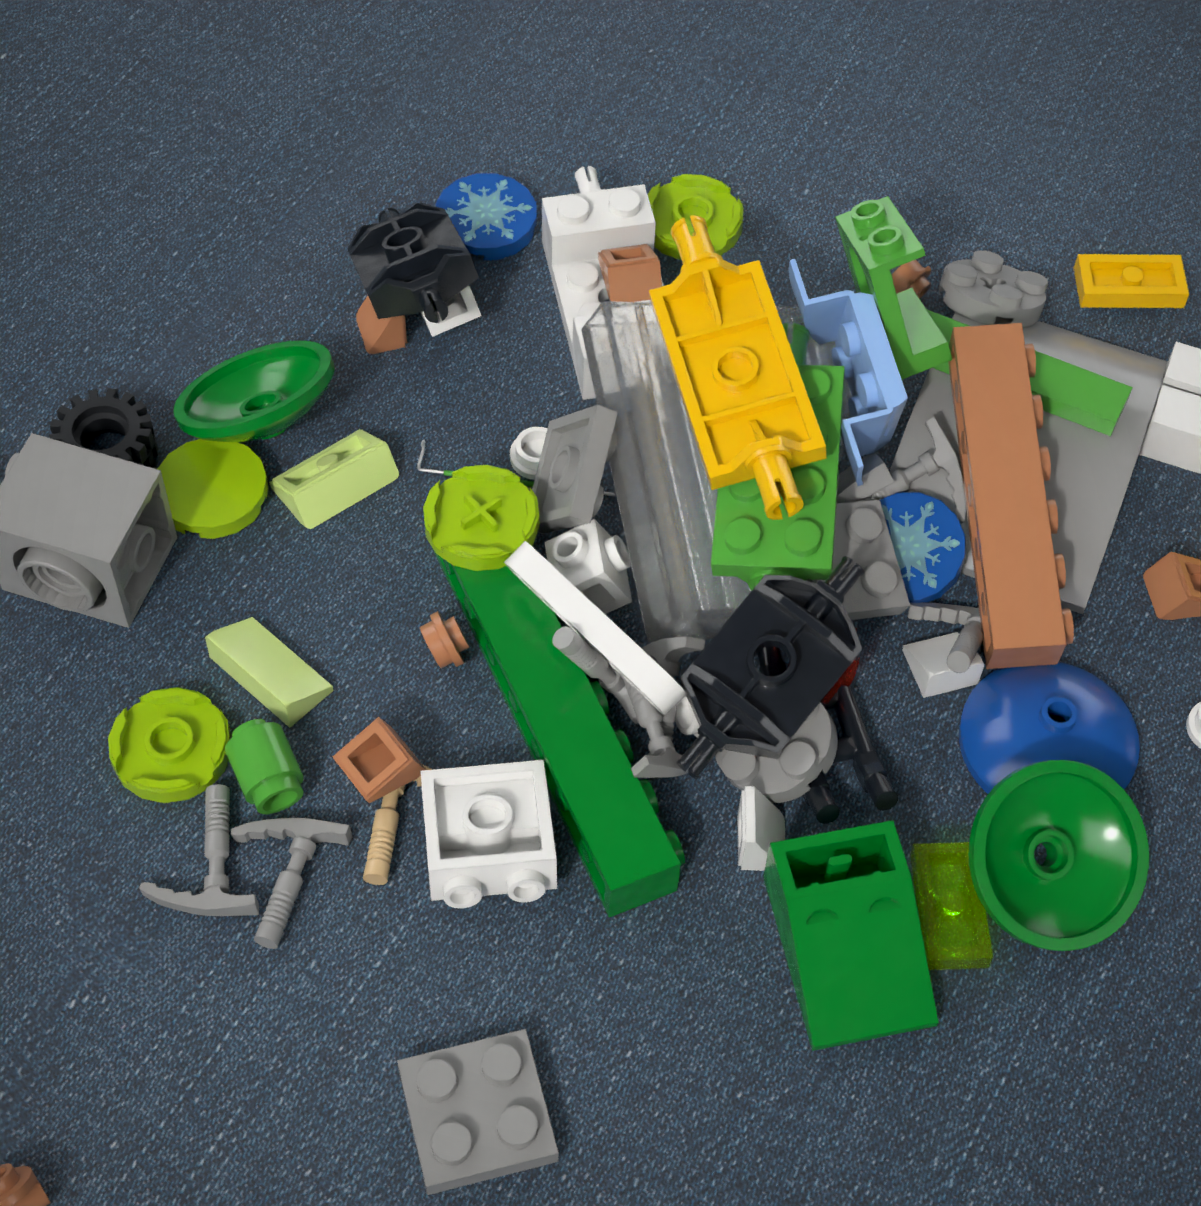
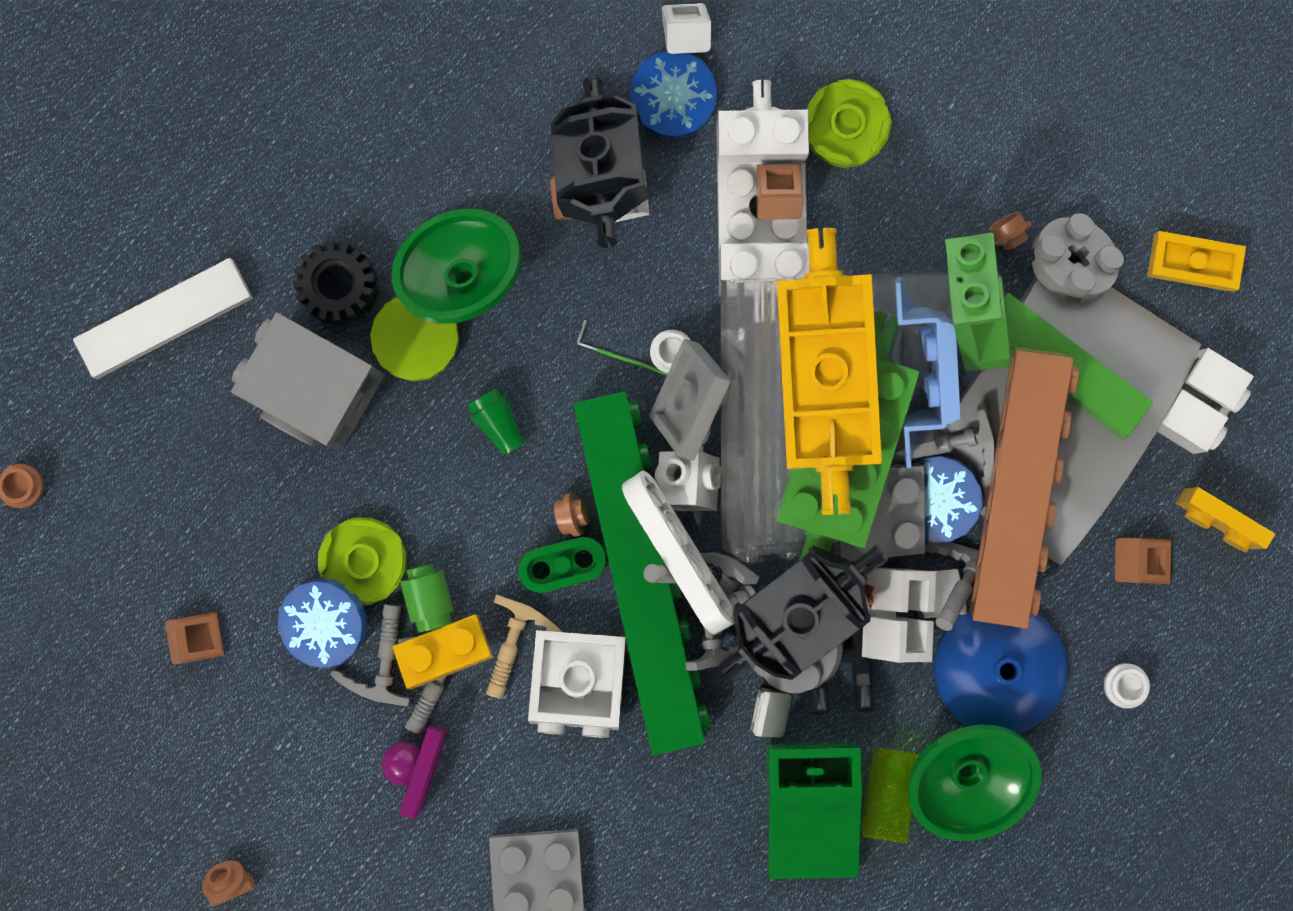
camera: 10 degrees right, 30 degrees up
yellowish green slope [205,617,334,728] -> none
yellowish green slope [269,429,399,529] -> none
nougat slope [333,717,426,803] -> none
lime tile [423,465,539,571] -> none
none -> tile [278,578,367,668]
none -> magenta tile [381,723,449,820]
none -> yellow plate [392,614,493,690]
none -> green cone [467,387,525,456]
none -> green plate [518,537,606,593]
none -> white slope [662,3,711,54]
none -> white piece [862,568,936,663]

